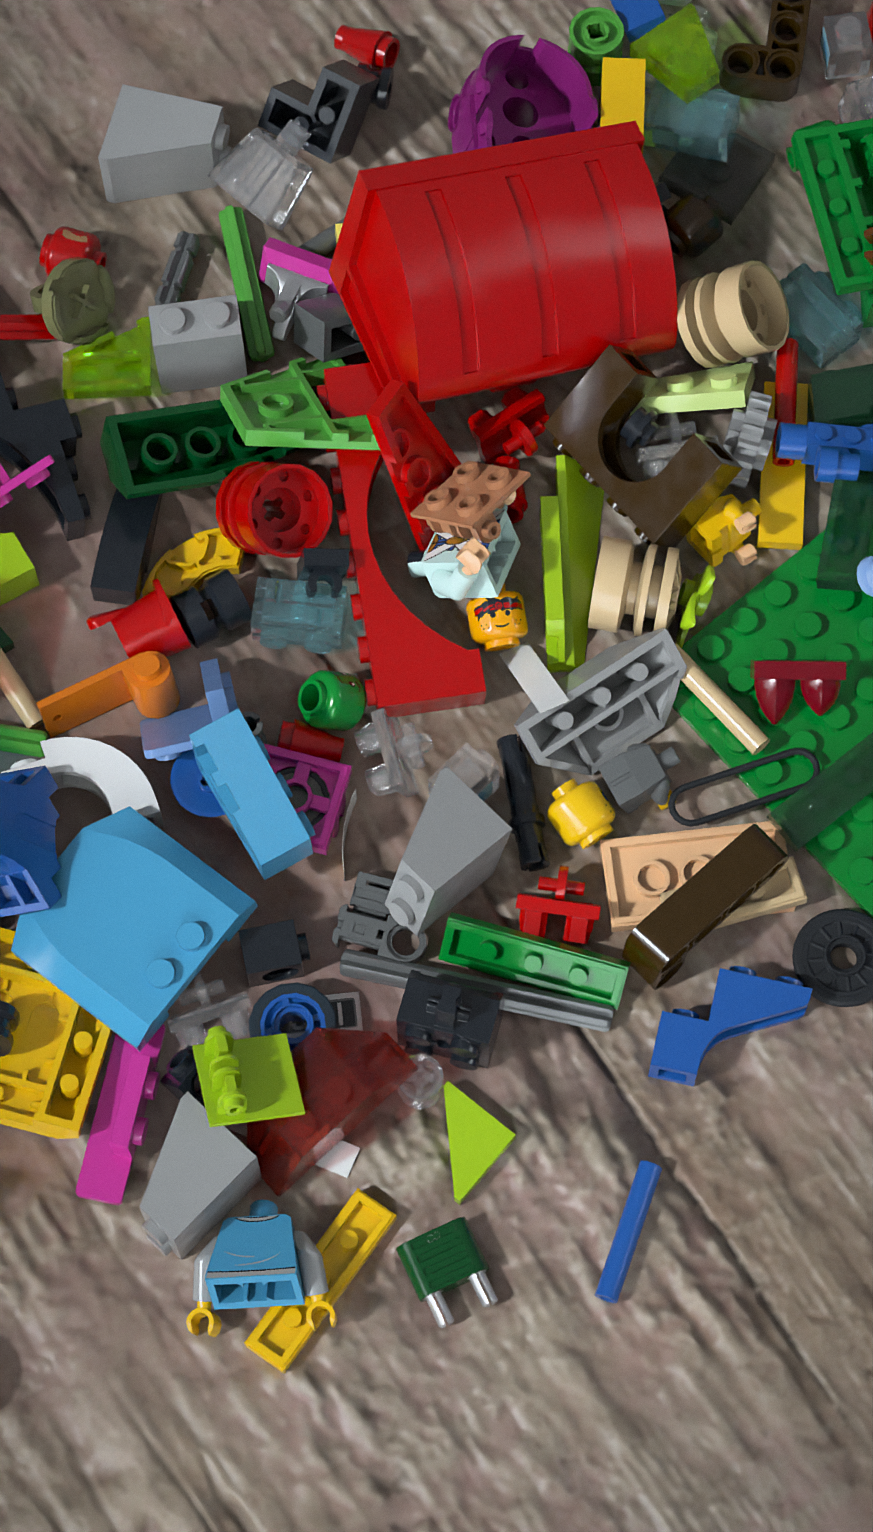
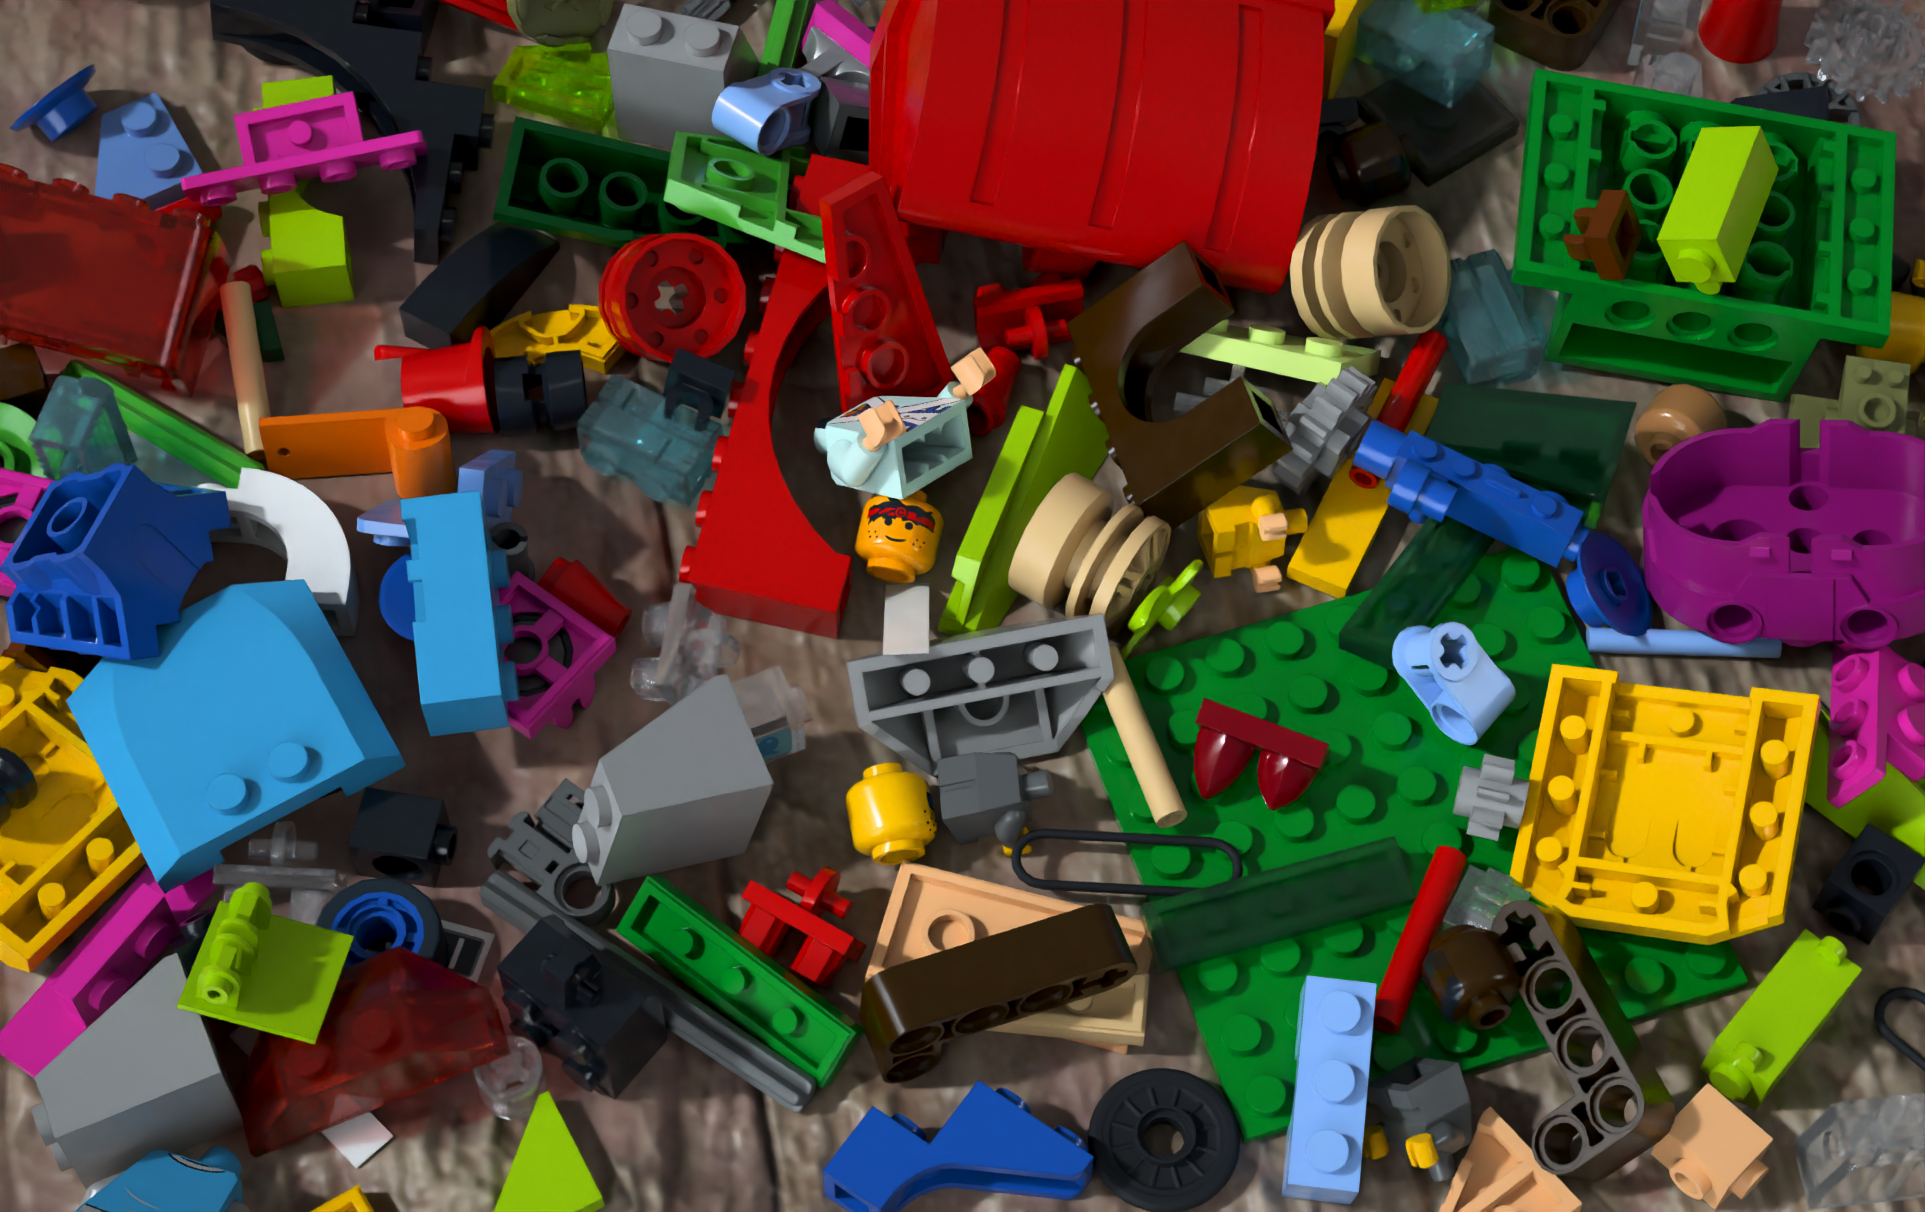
camera: 20 degrees right, 10 degrees down
green head [298,670,366,731] -> none
white sticker [342,789,357,881] -> none
nougat hinge [410,461,531,543] -> none
black pin [497,734,550,872] -> none
black plate [620,406,660,449] -> none
none -> light blue piece [712,67,821,156]

